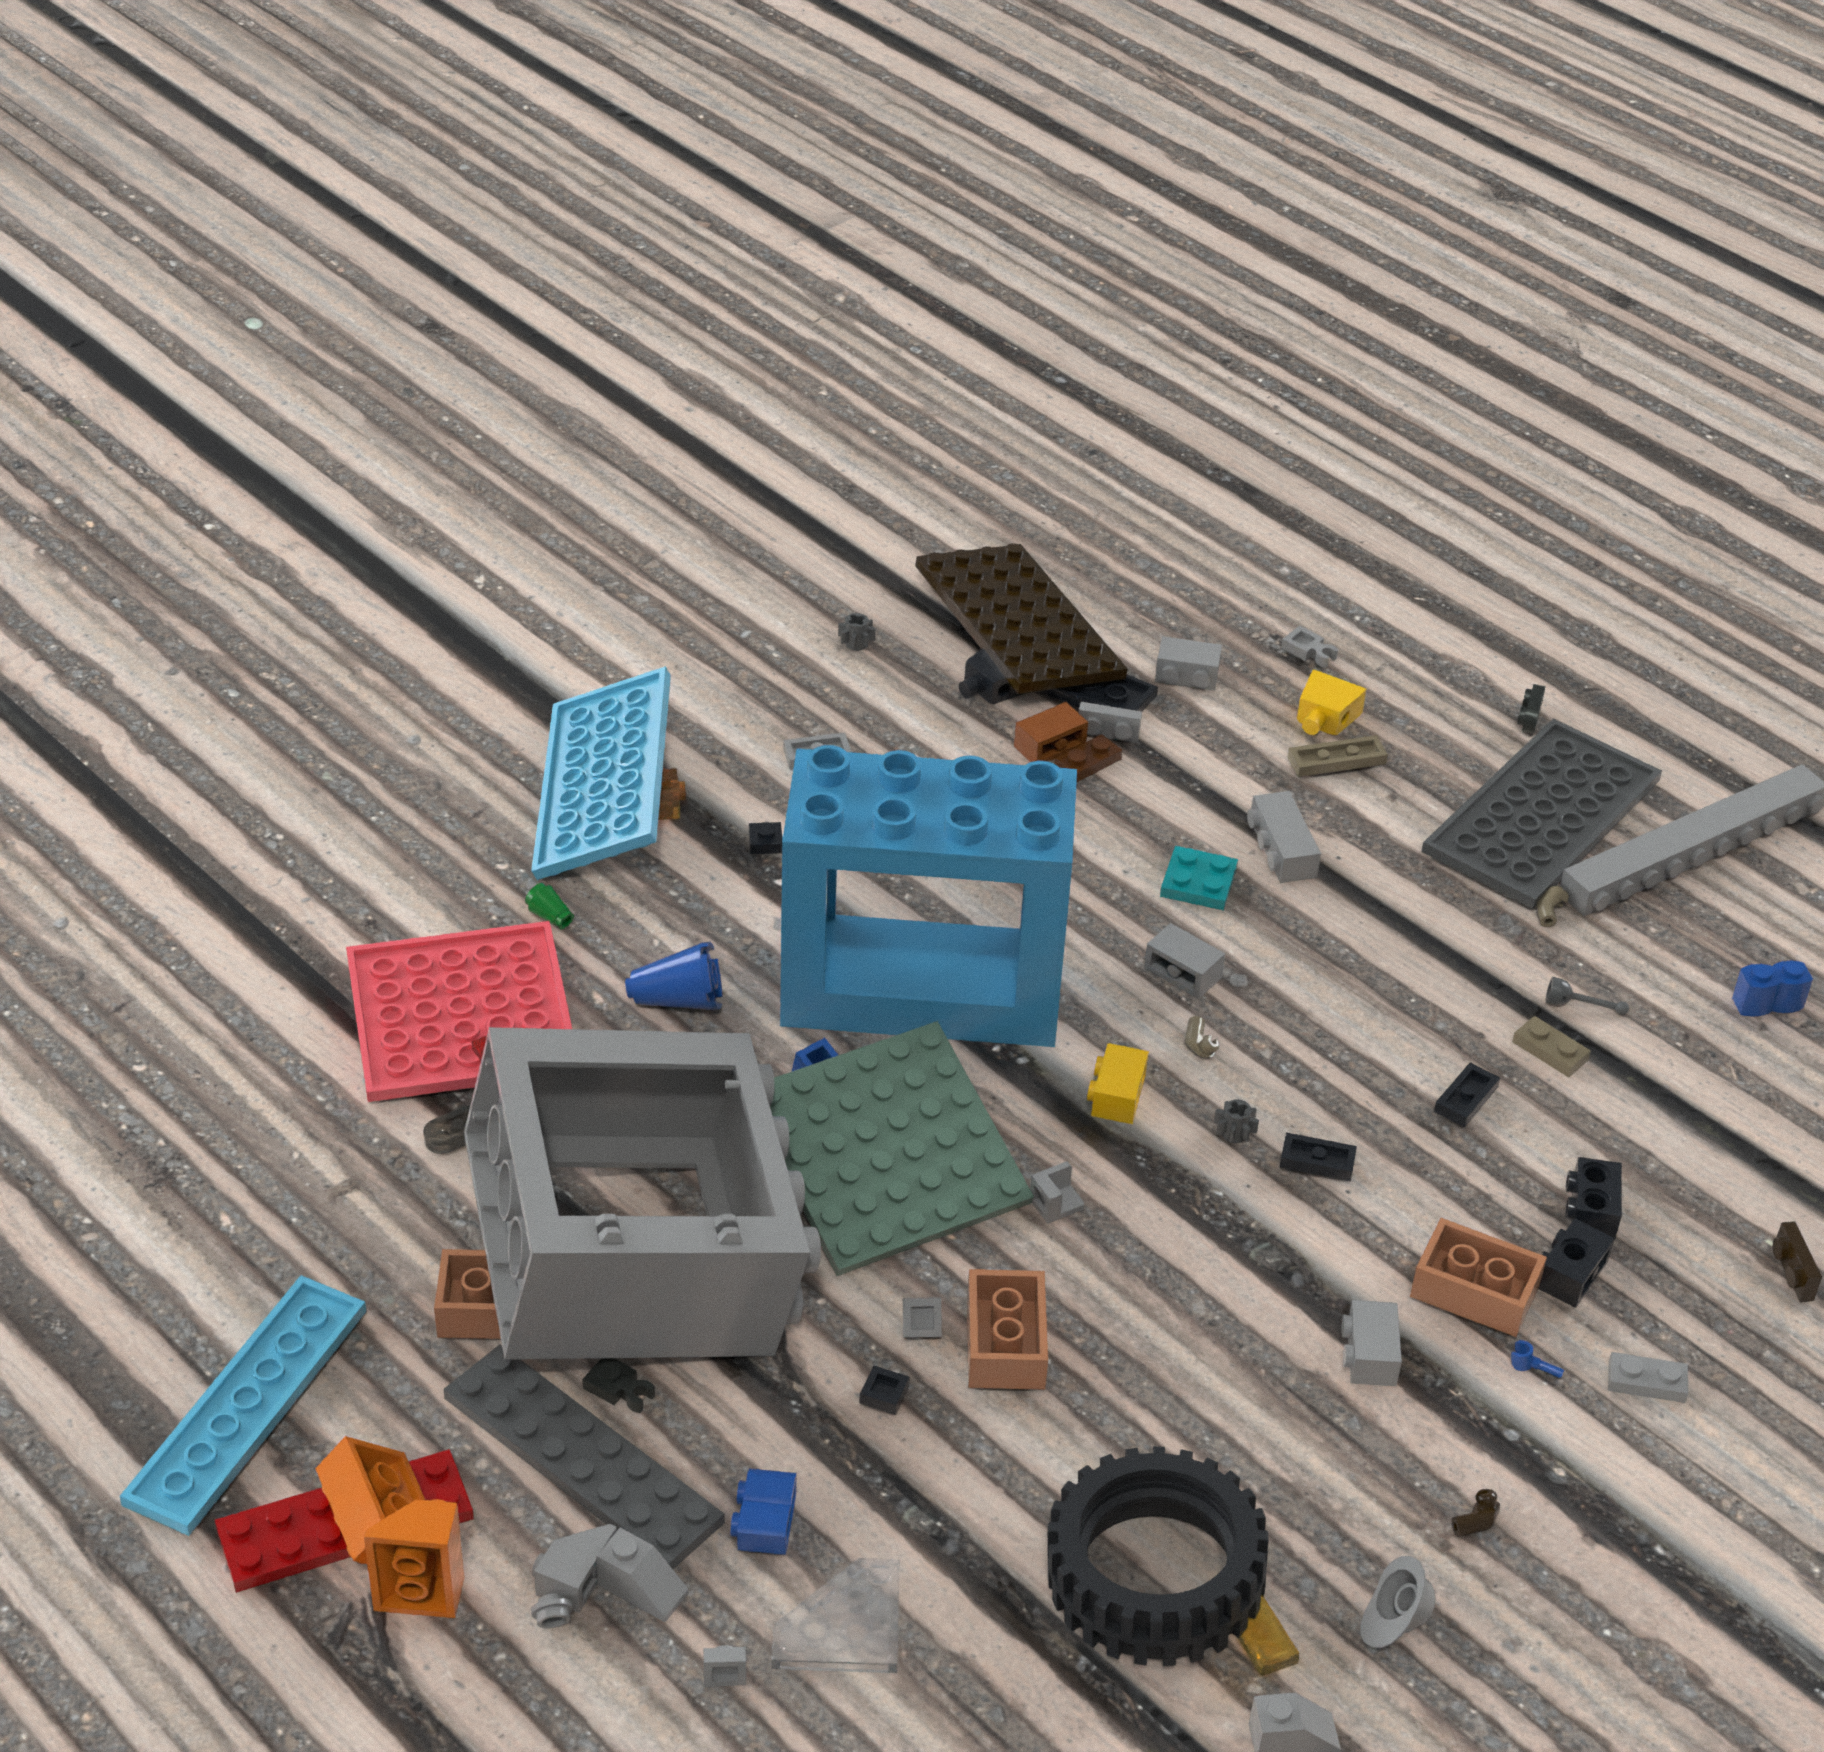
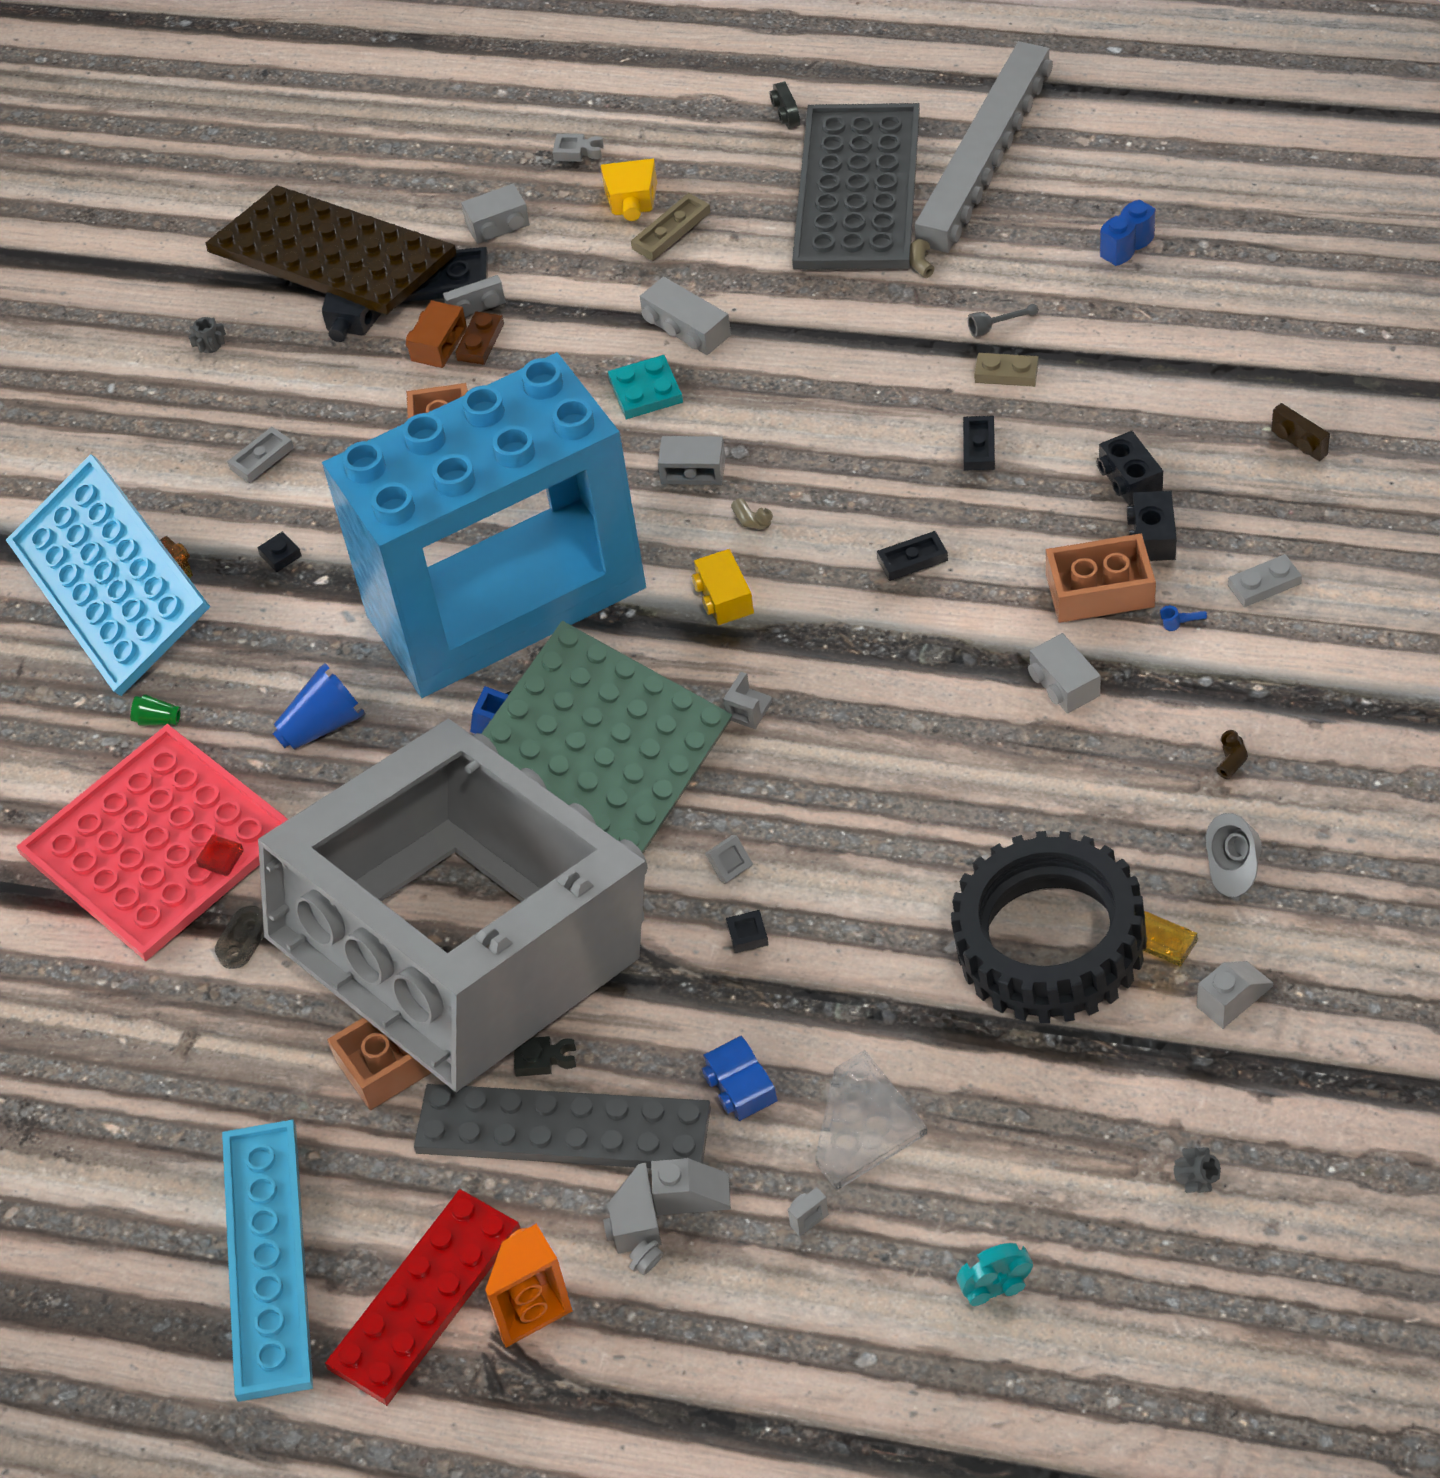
camera: 25 degrees left, 10 degrees up
orange slope [315,1436,425,1564] -> none
nougat brick [967,1269,1048,1390] -> none
dark grey gear [1214,1099,1259,1143] -> none

